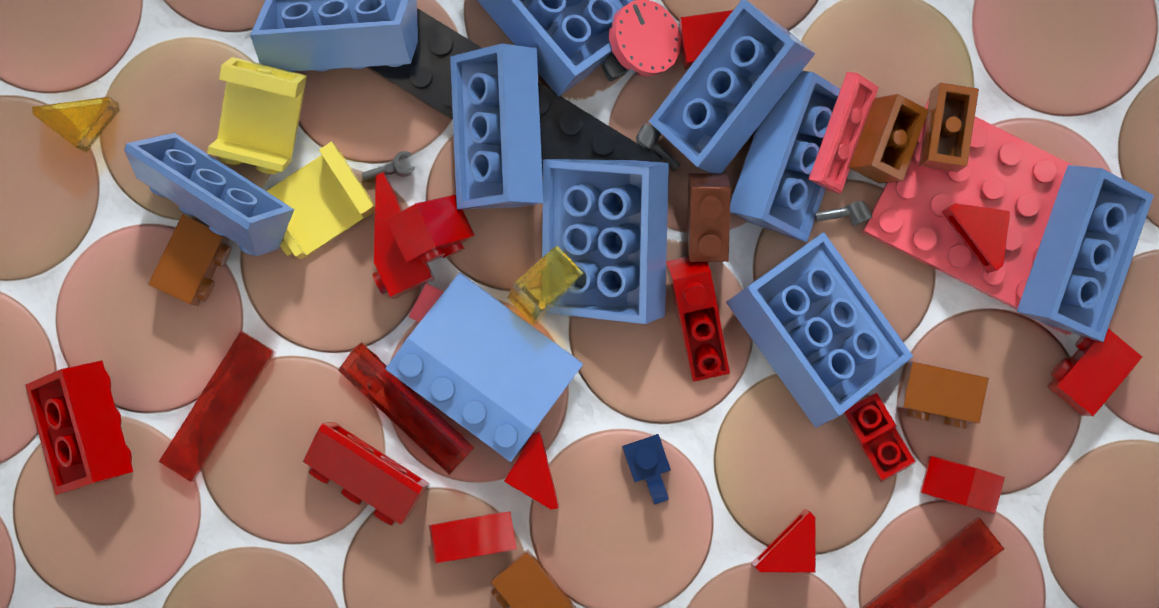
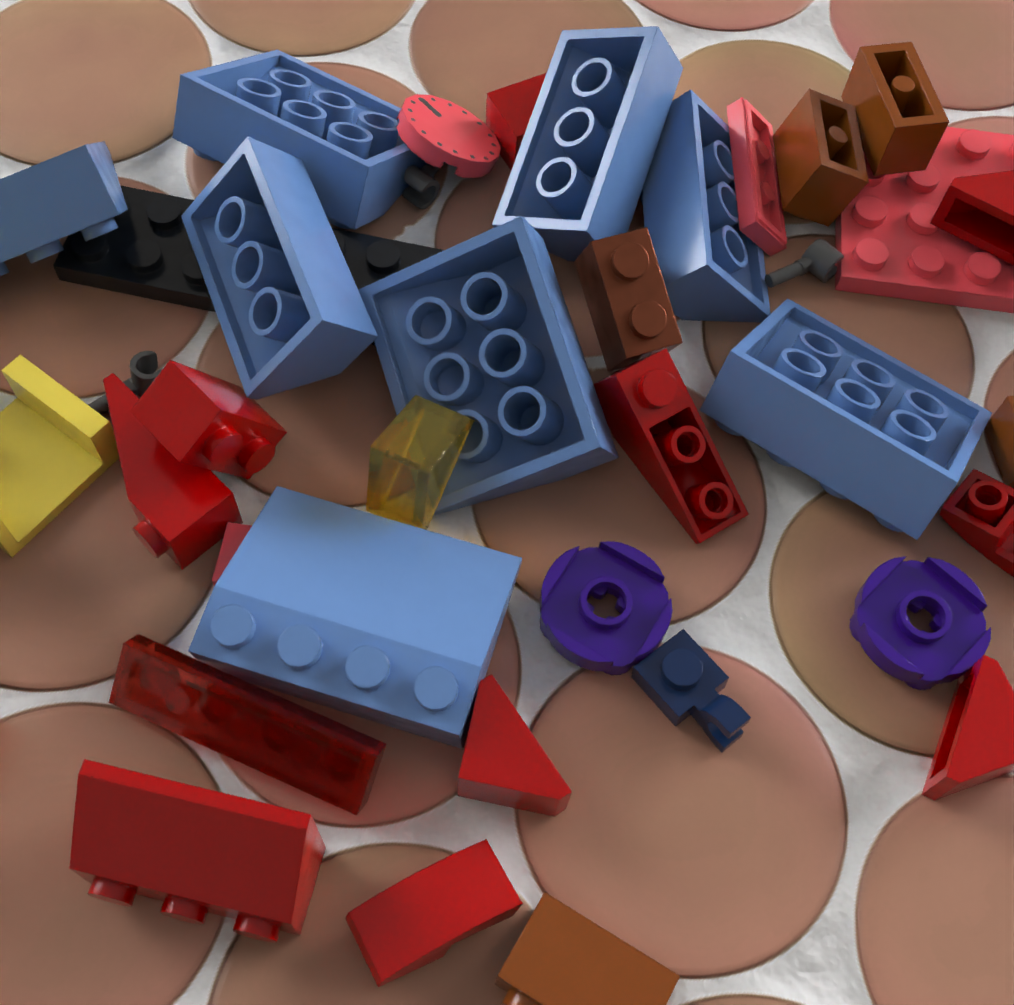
camera: 25 degrees left, 25 degrees down
none -> dark purple plate [540,541,673,675]
none -> dark purple plate [849,556,991,690]

